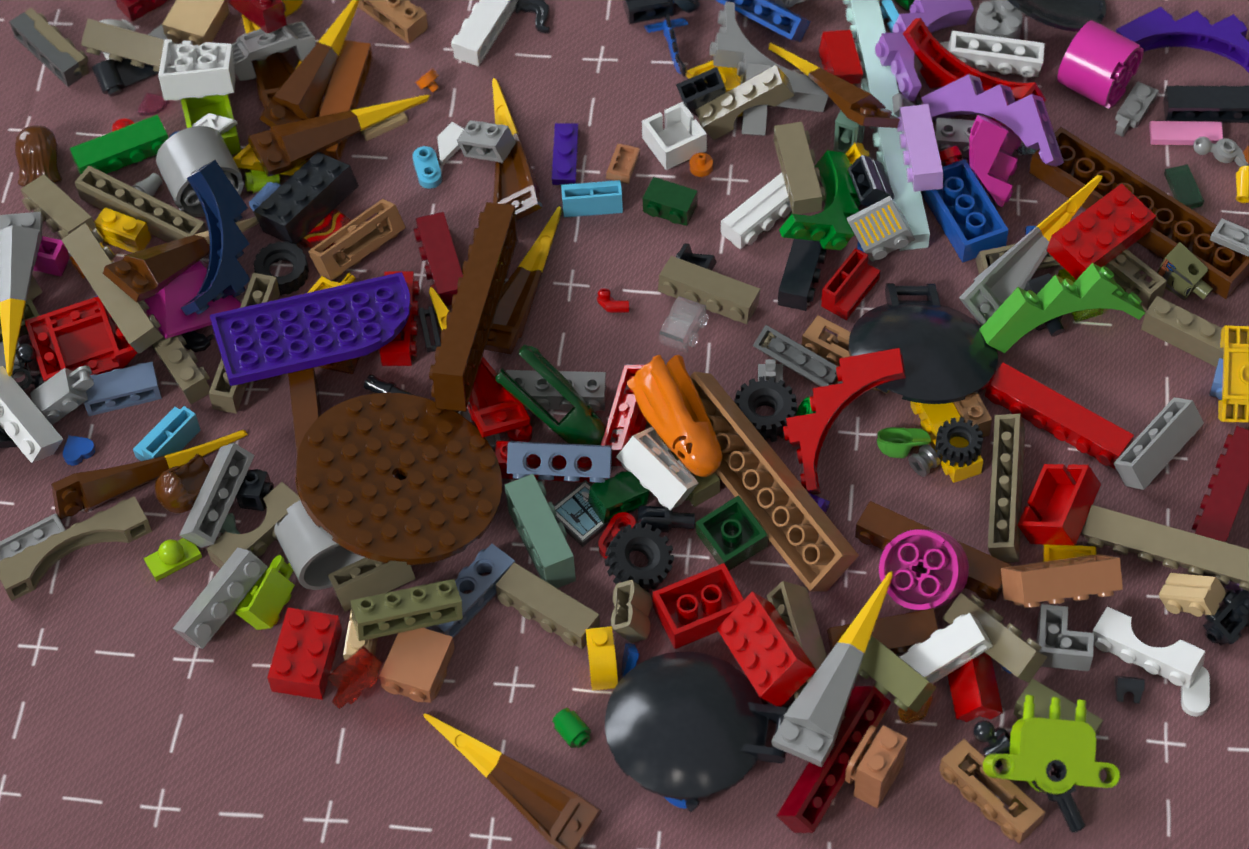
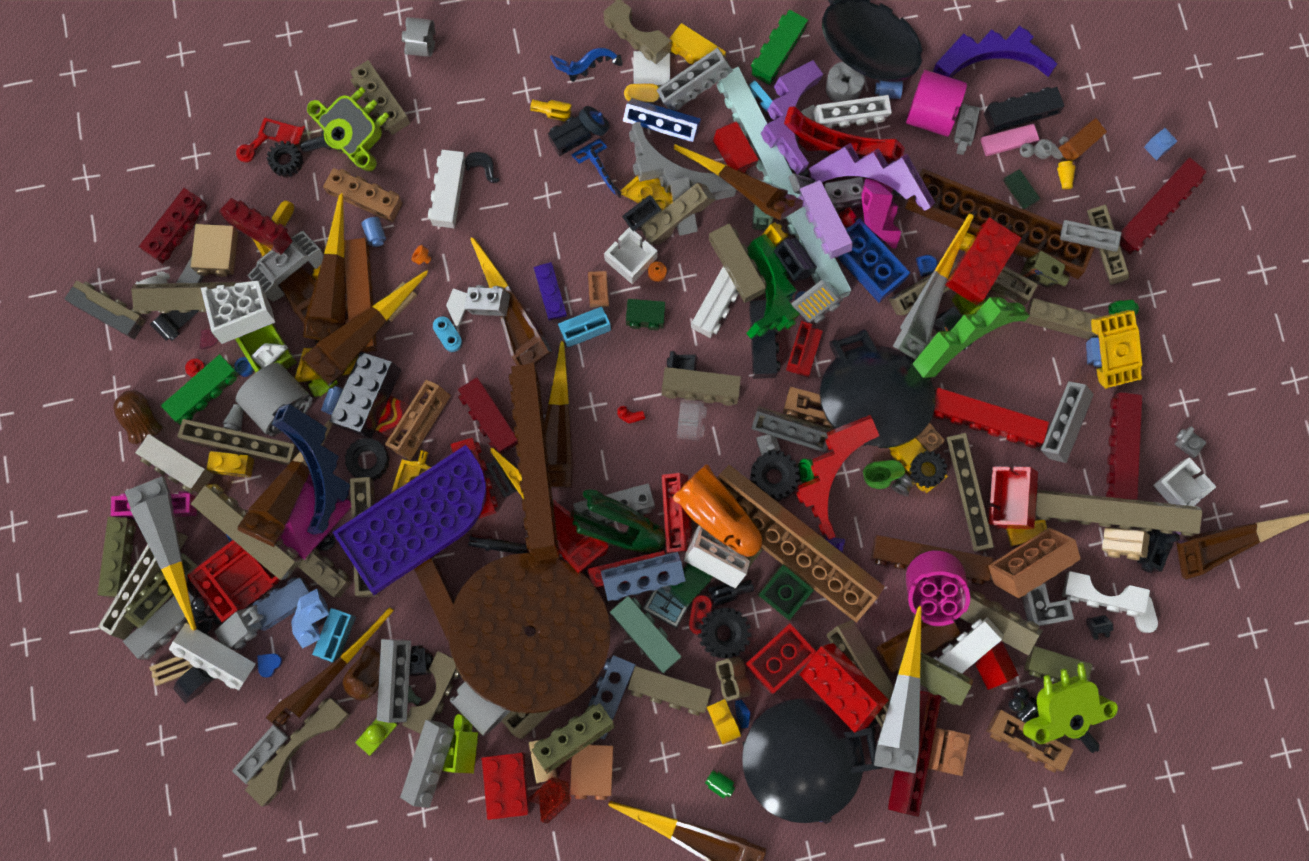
camera: 20 degrees left, 20 degrees up
none -> light blue brick [291,589,329,649]
none -> medium blue brick [361,217,386,247]
none -> medium blue brick [875,80,903,99]

